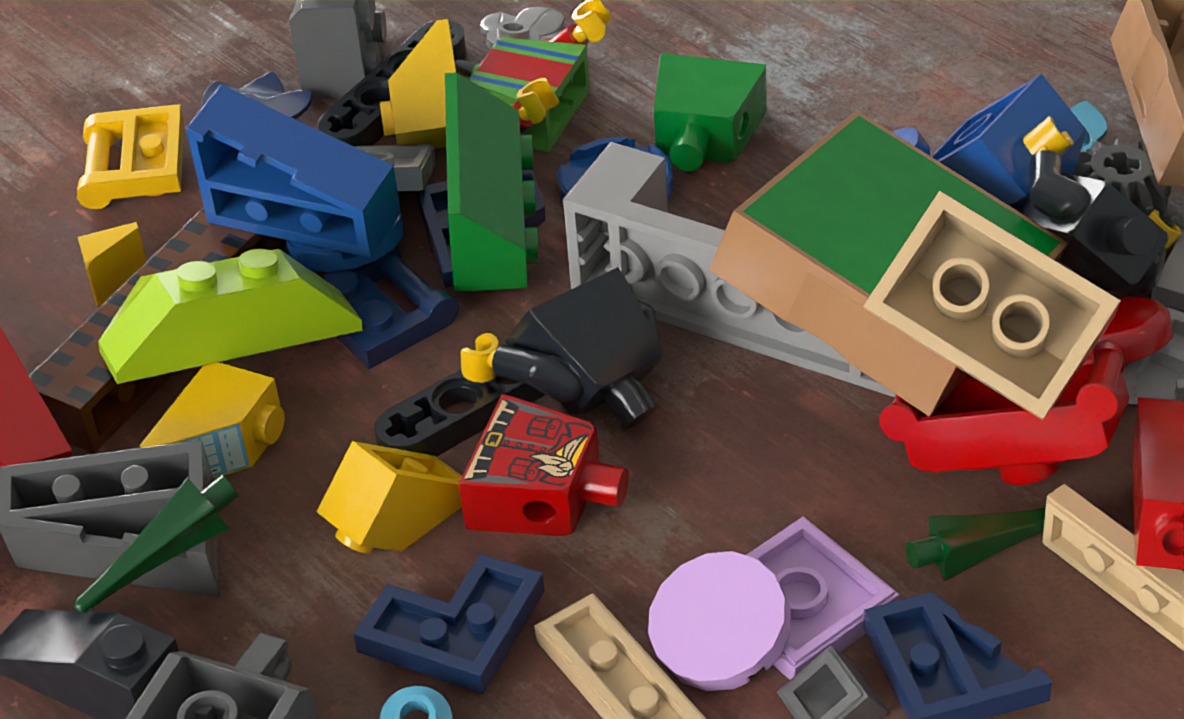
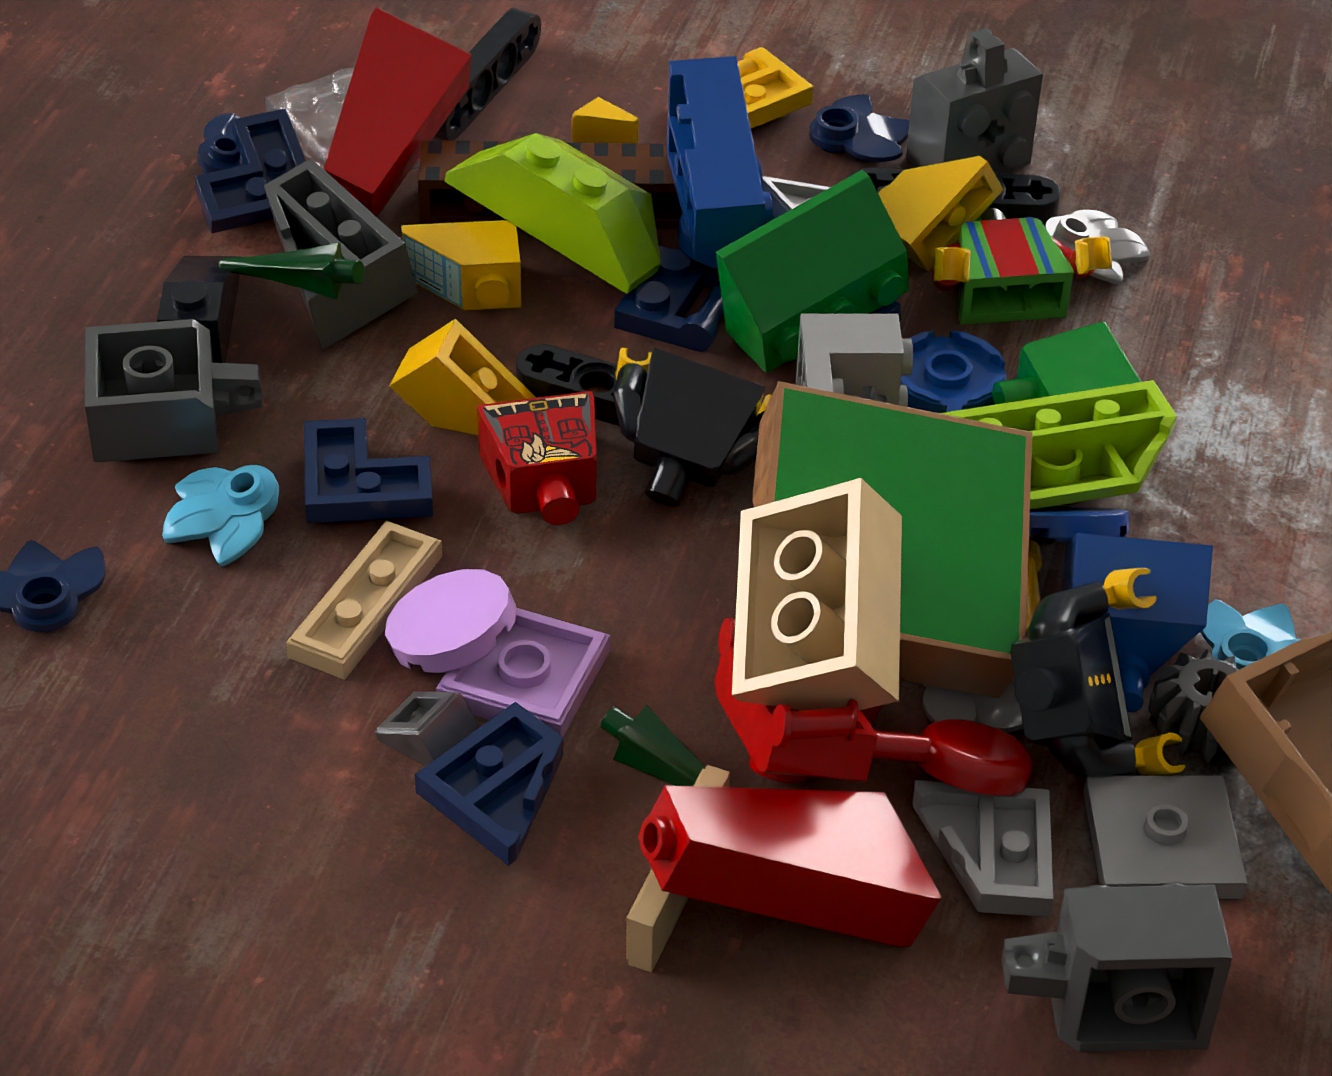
camera: 55 degrees right, 0 degrees up
none -> lime wedge [940,380,1177,510]

